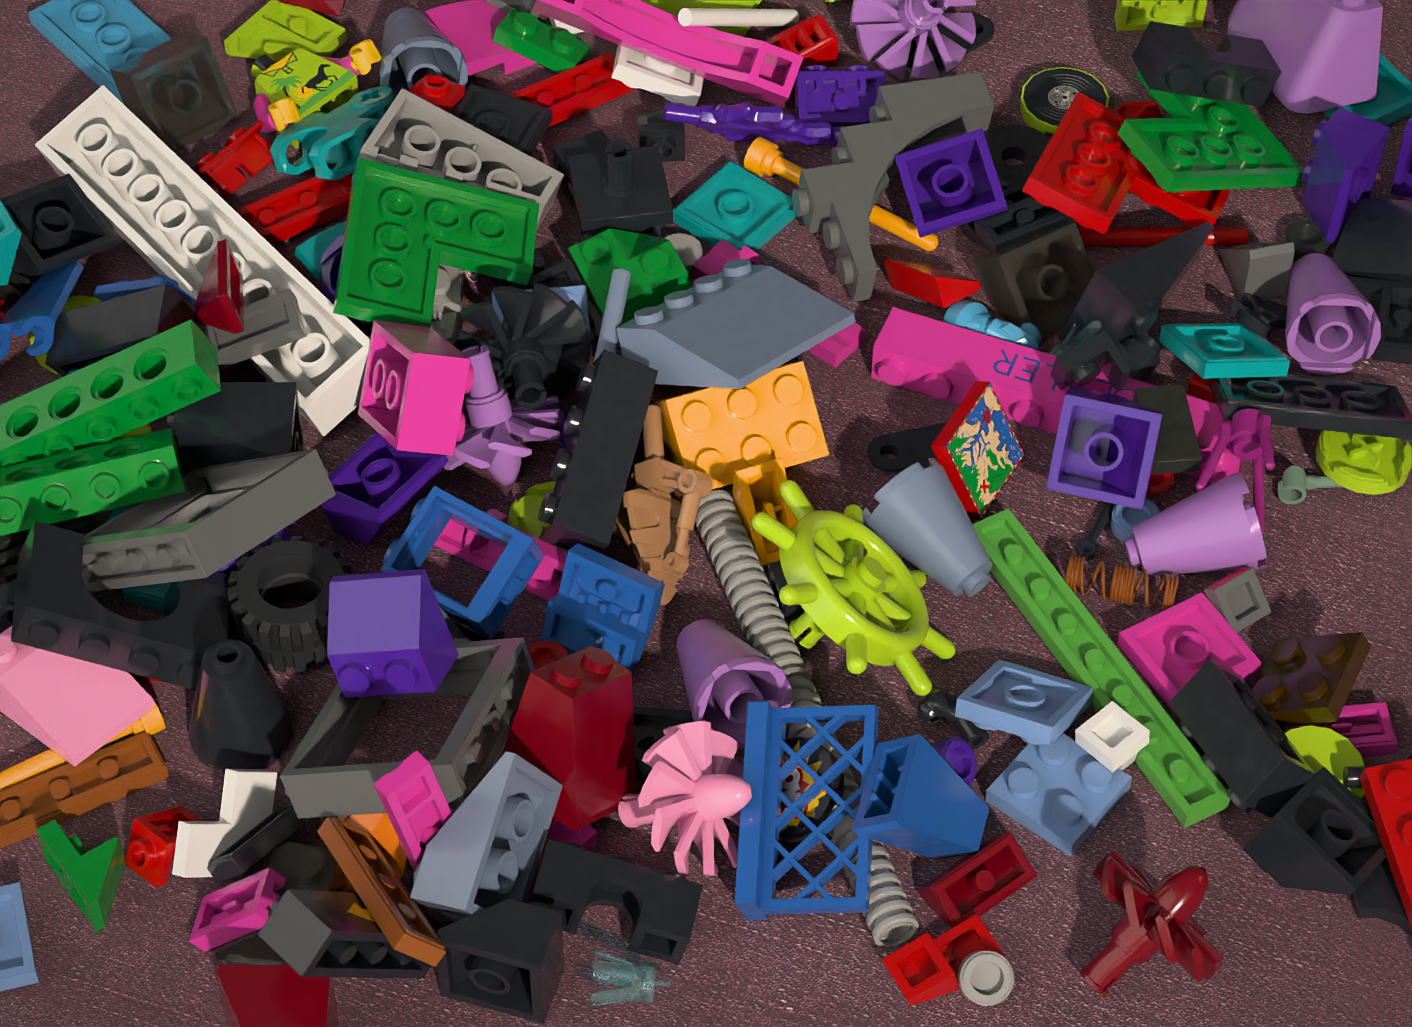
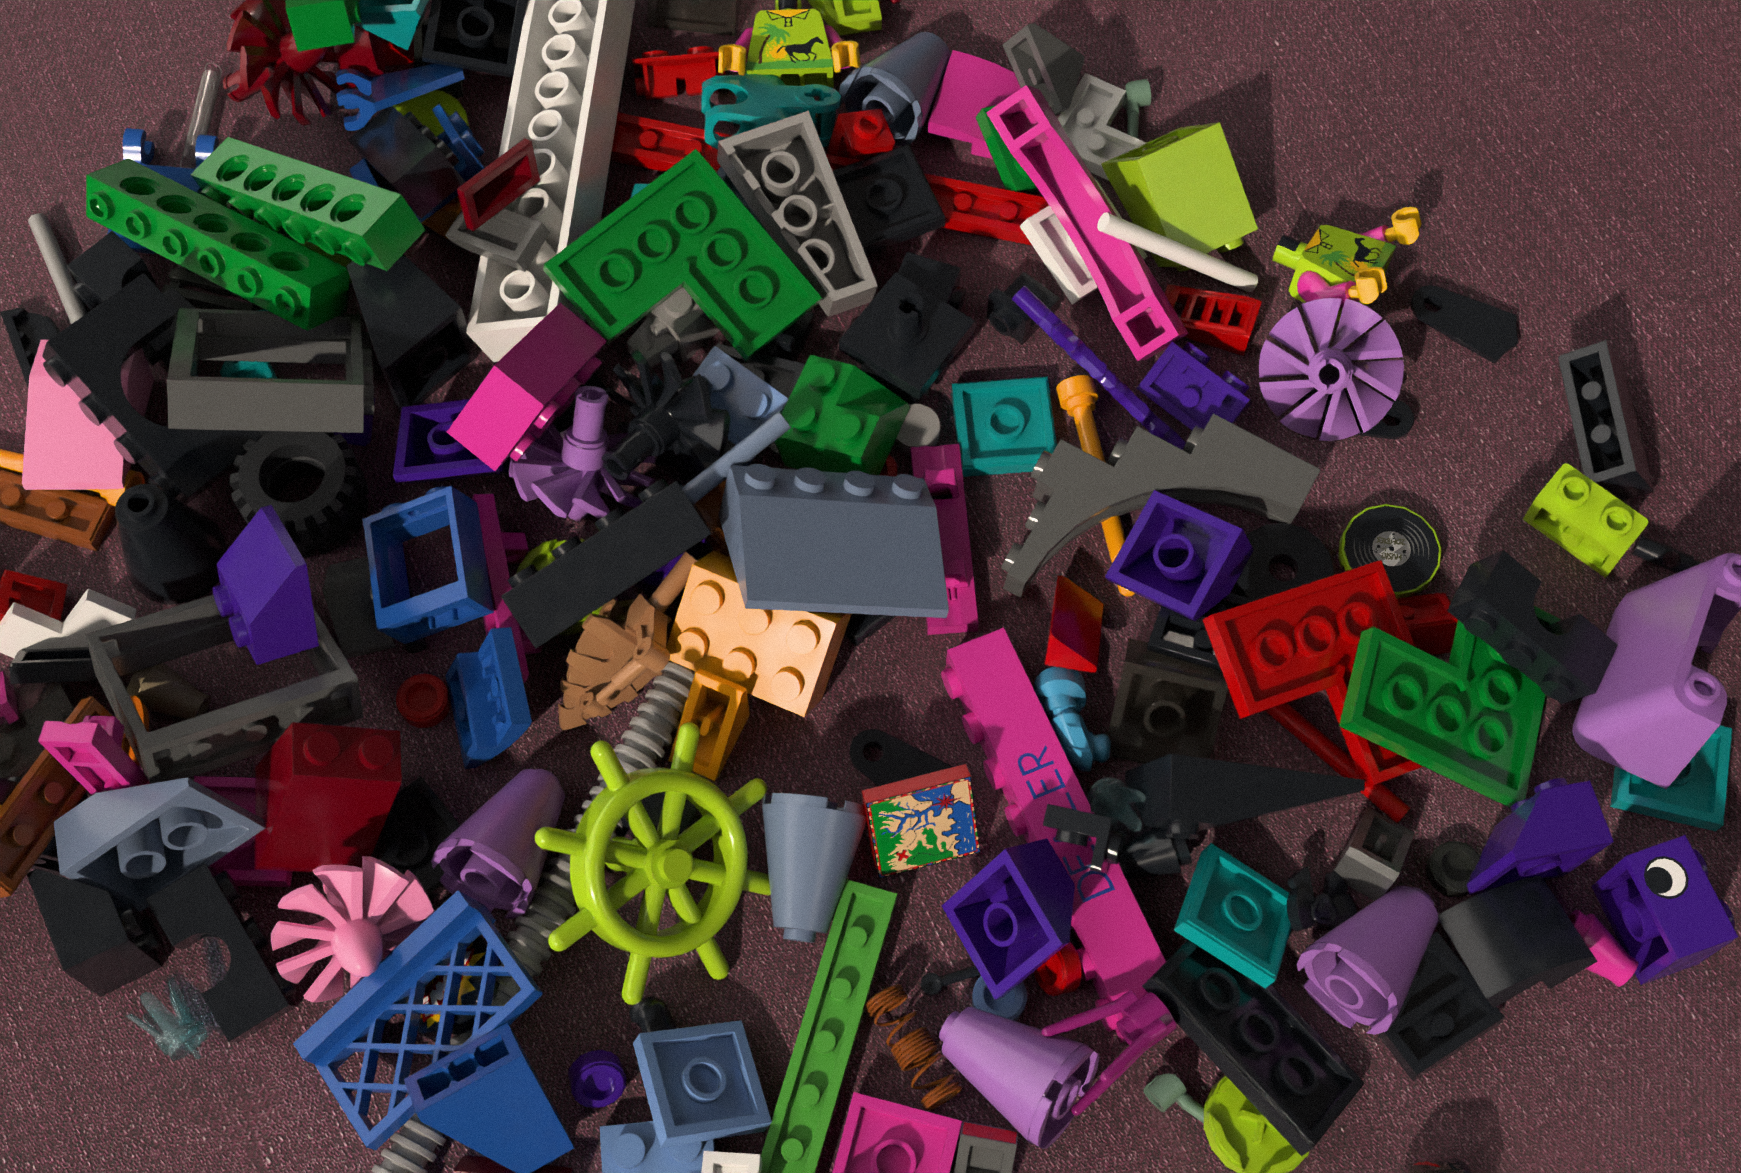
camera: 45 degrees right, 15 degrees up
pearl dark grey tile [1134,385,1202,475] -> none

